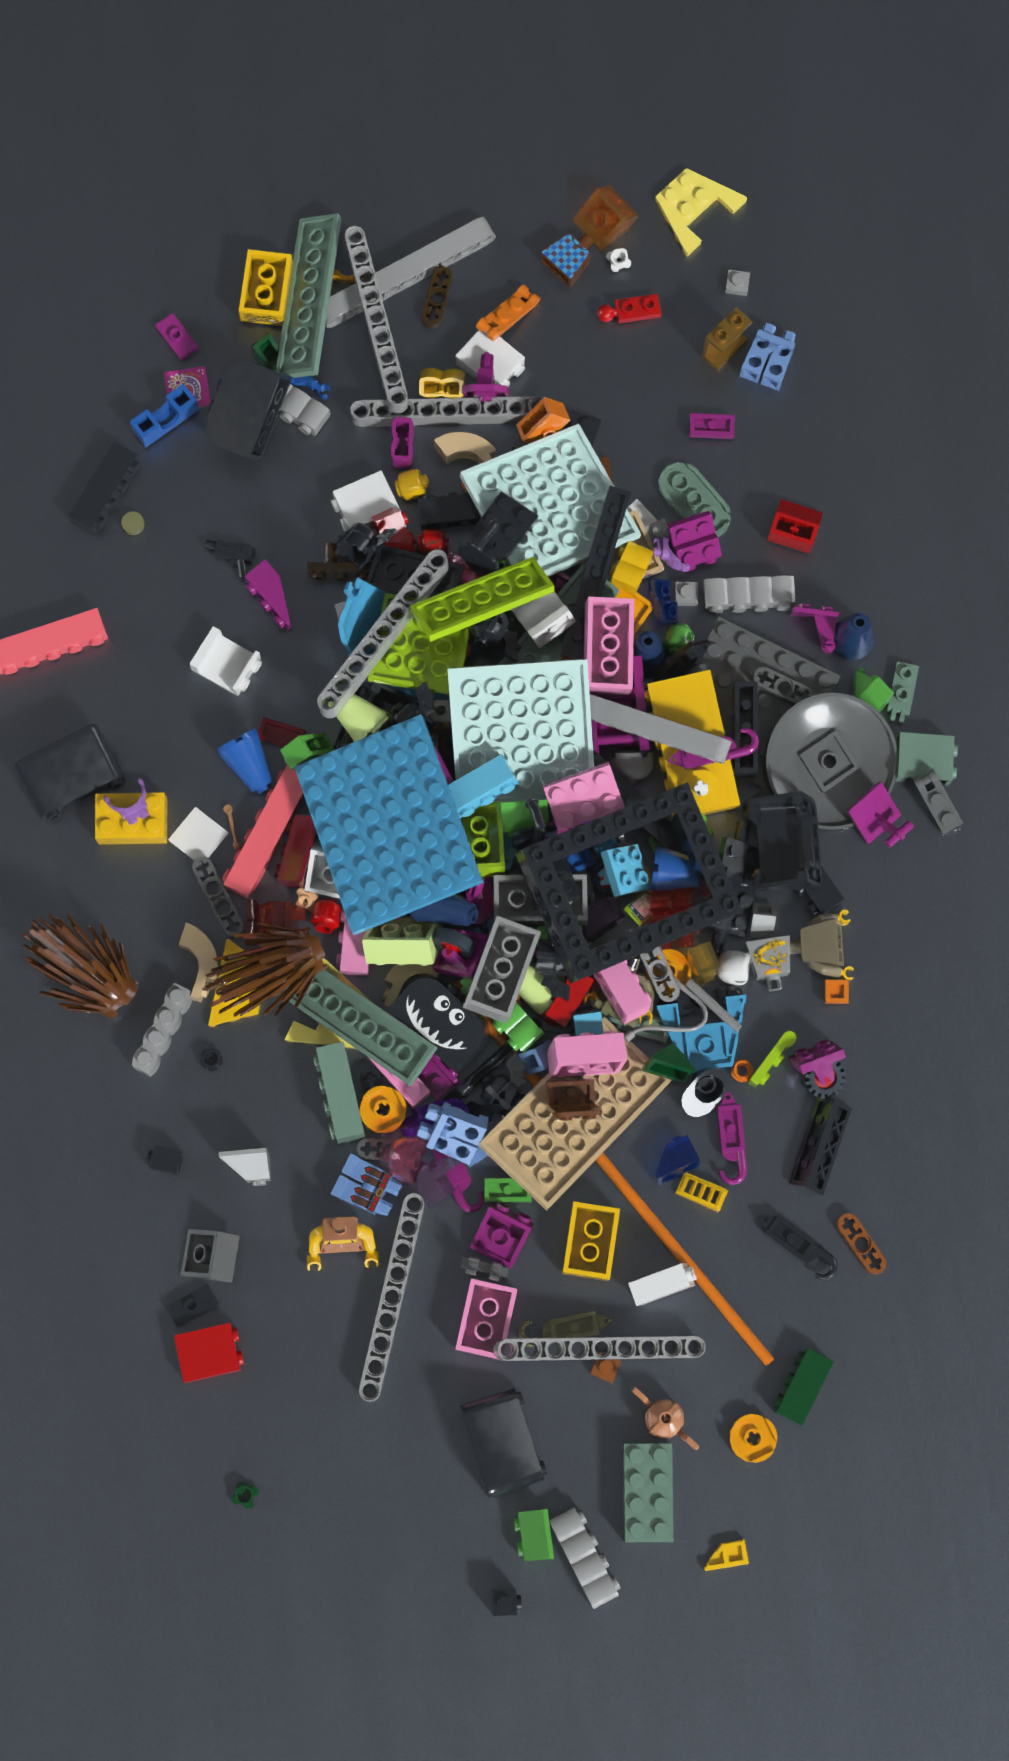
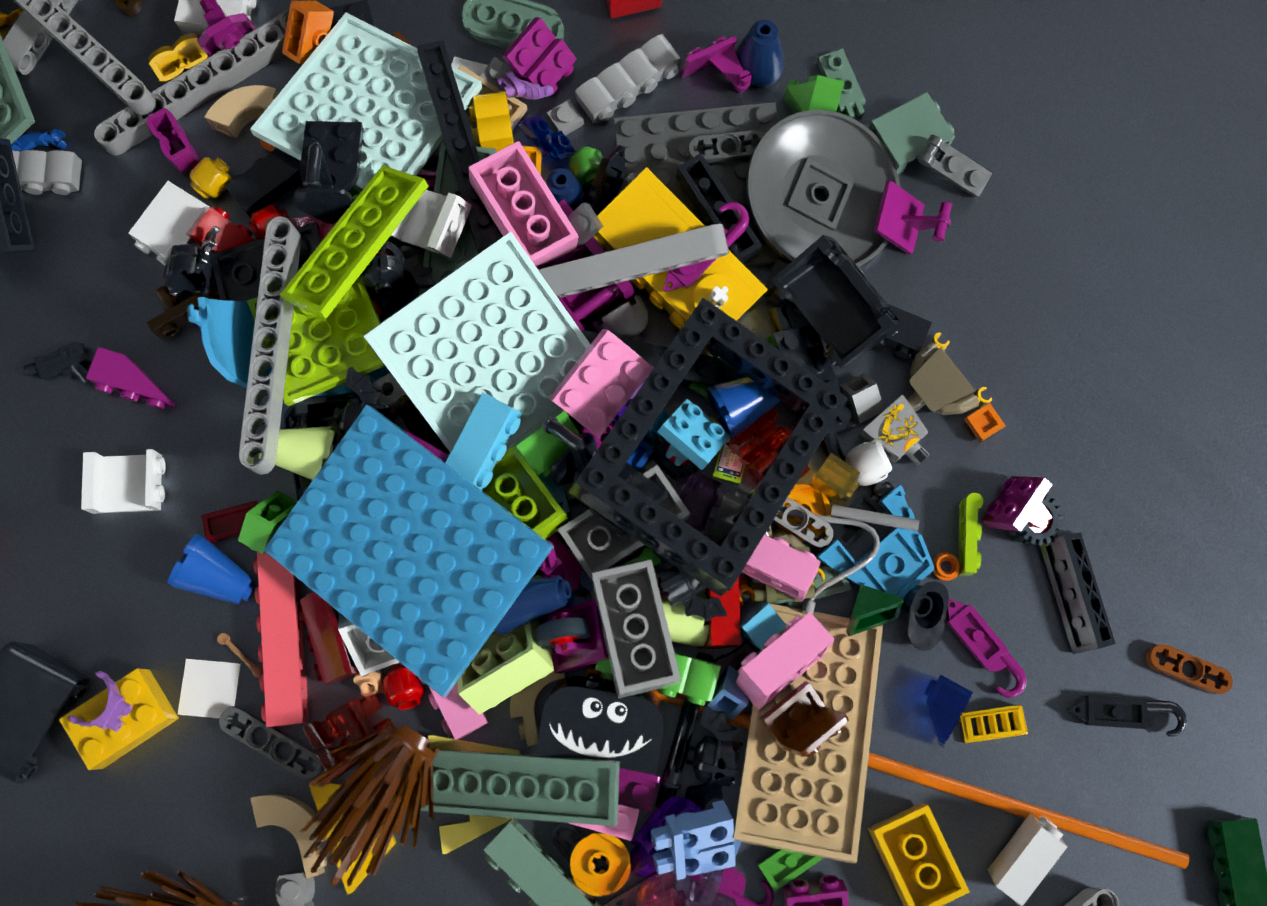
camera: 30 degrees left, 0 degrees up
none -> dark grey plate [567,203,604,244]

